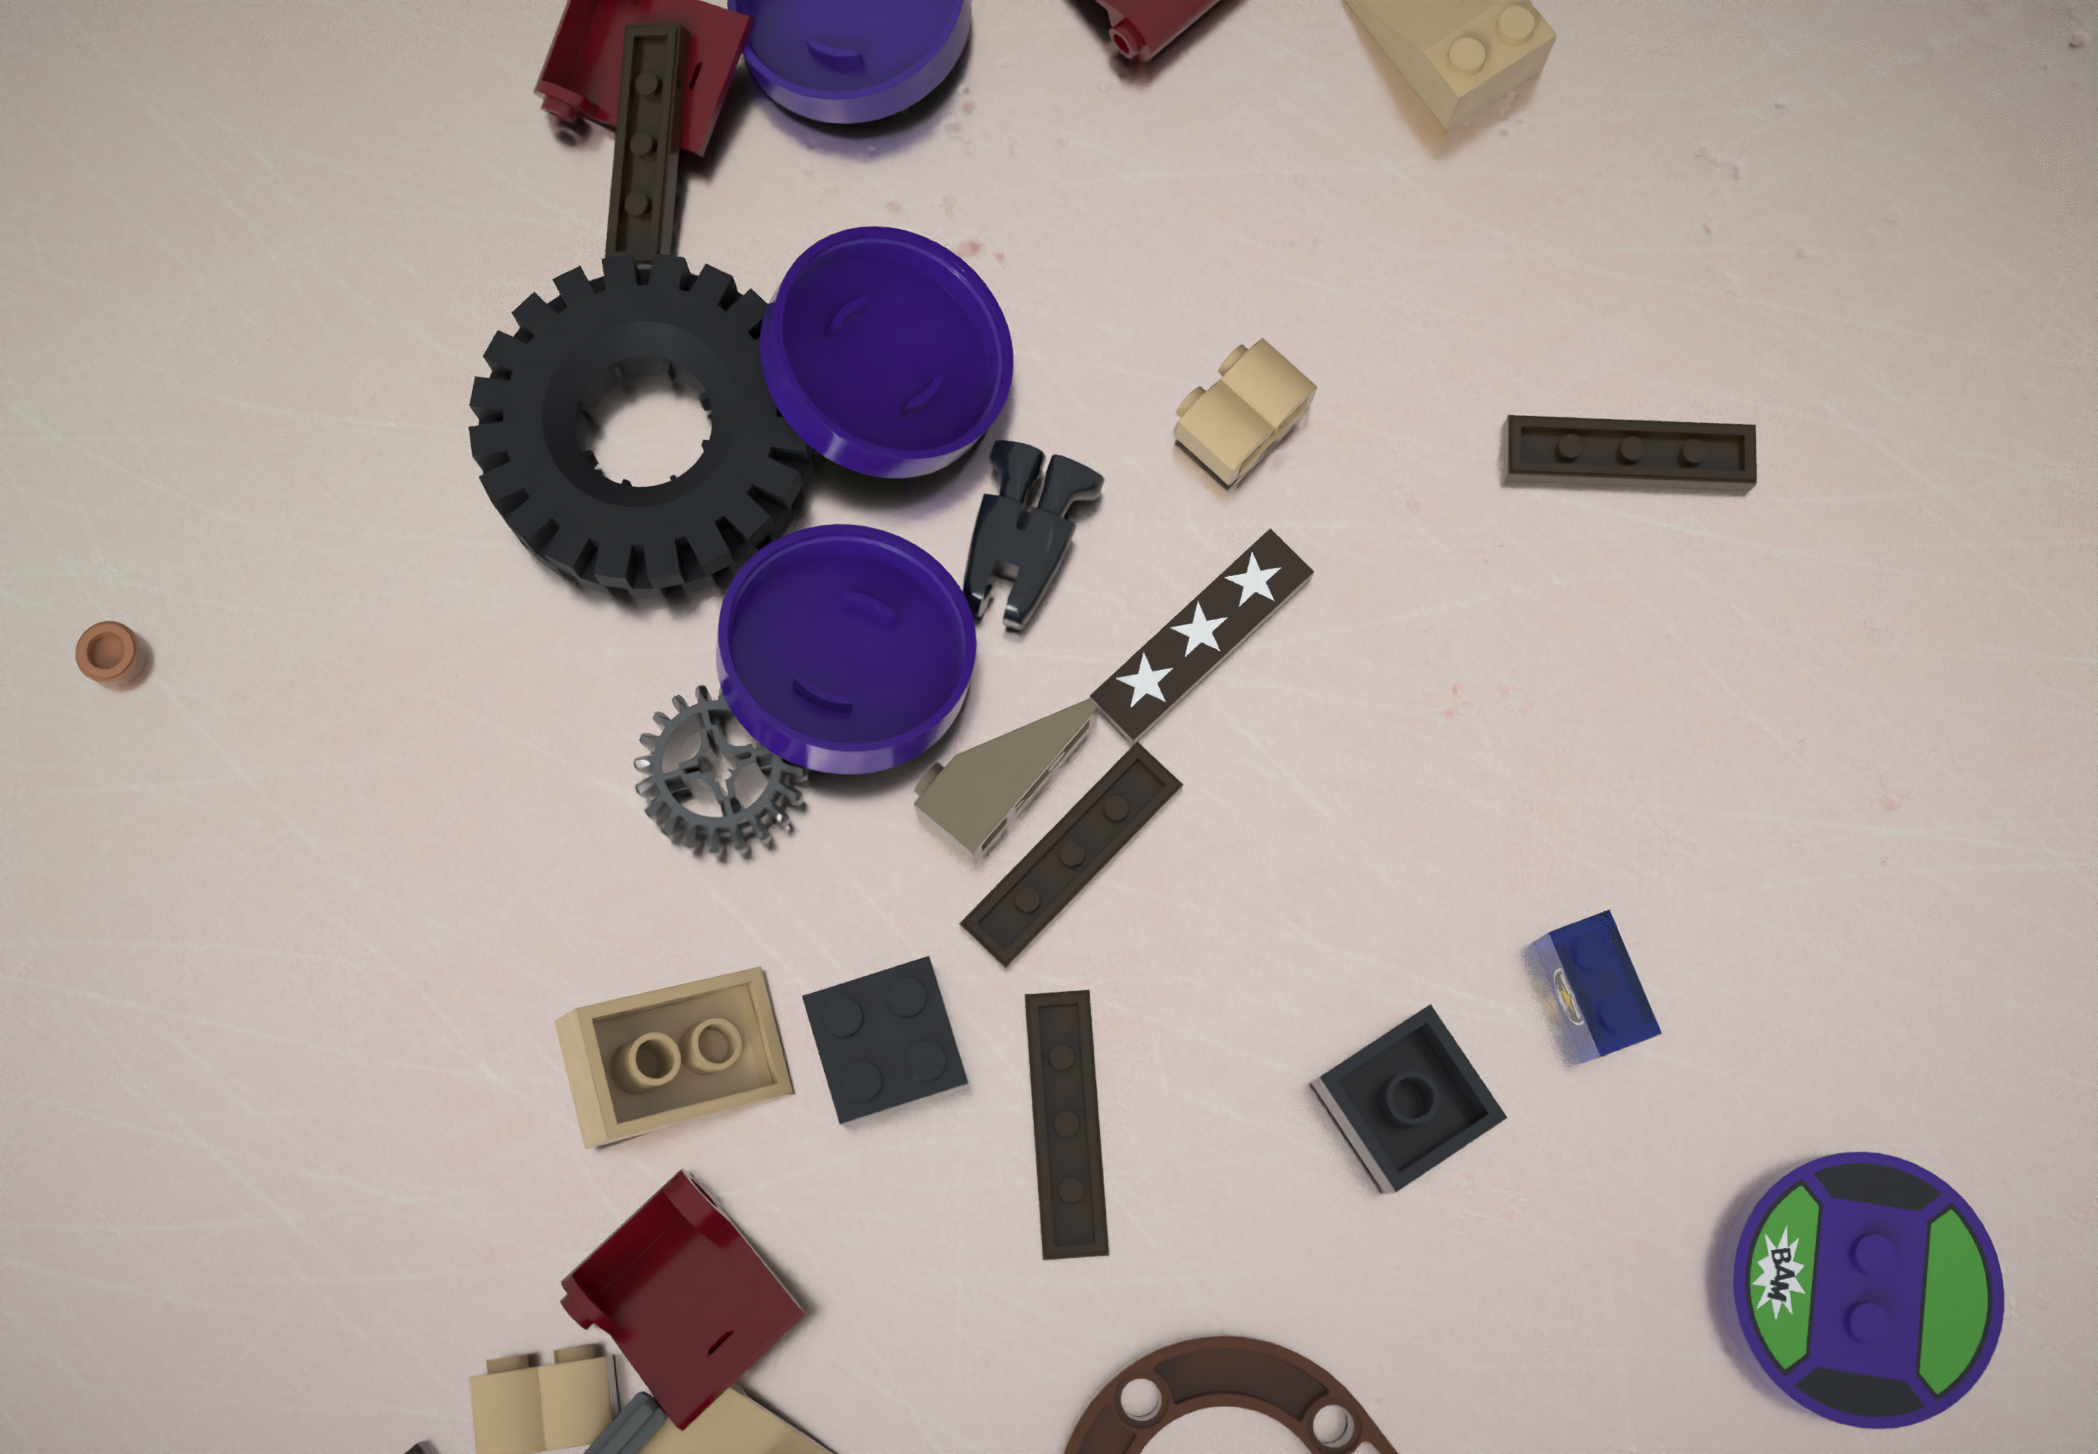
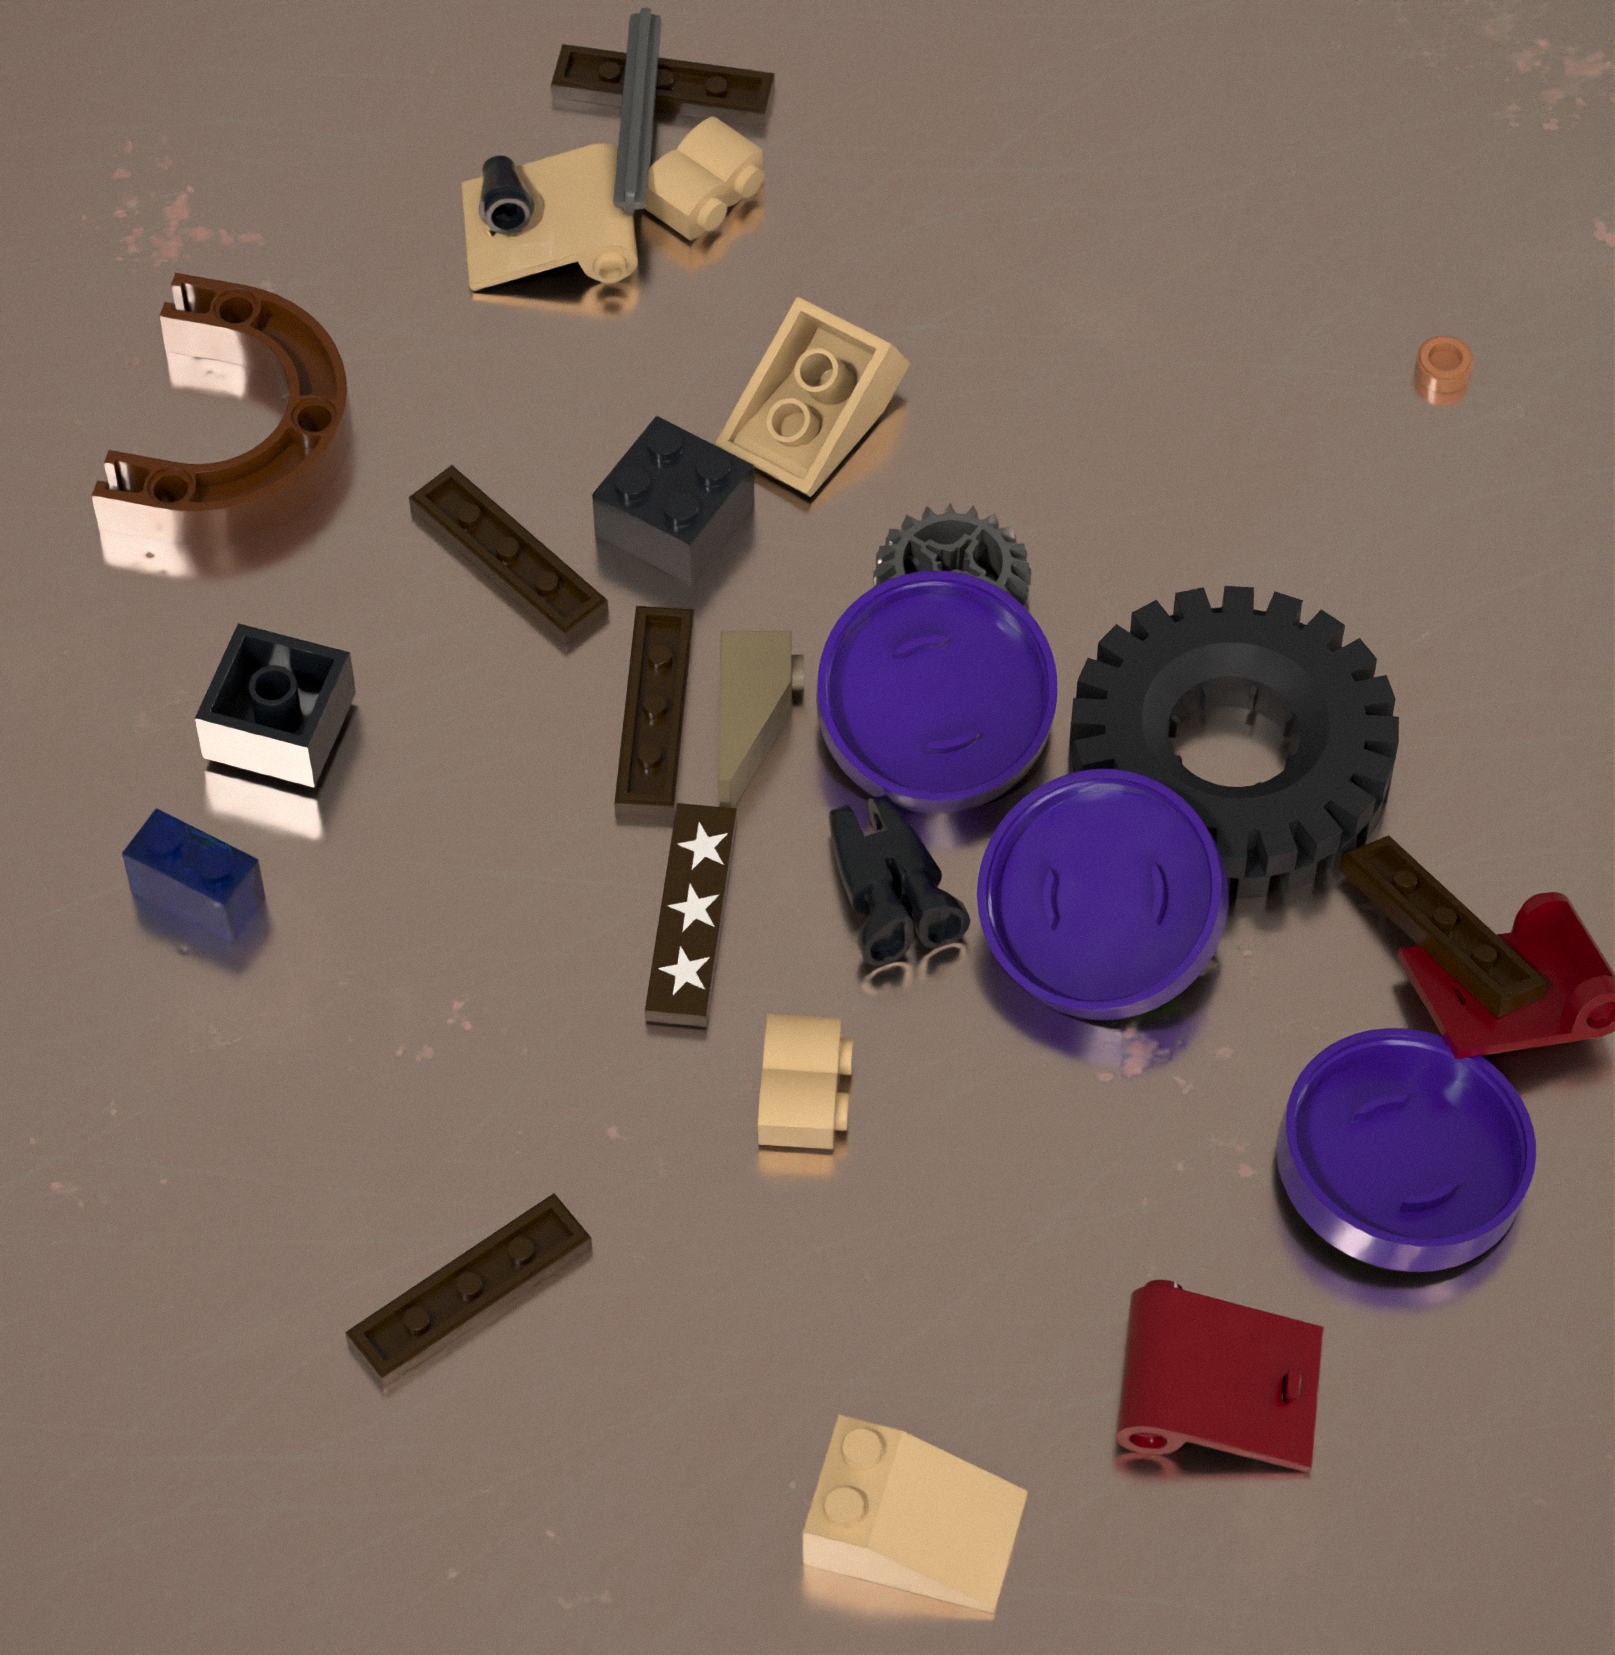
camera: 140 degrees right, 20 degrees down
dark red door [560,1168,806,1432] -> none

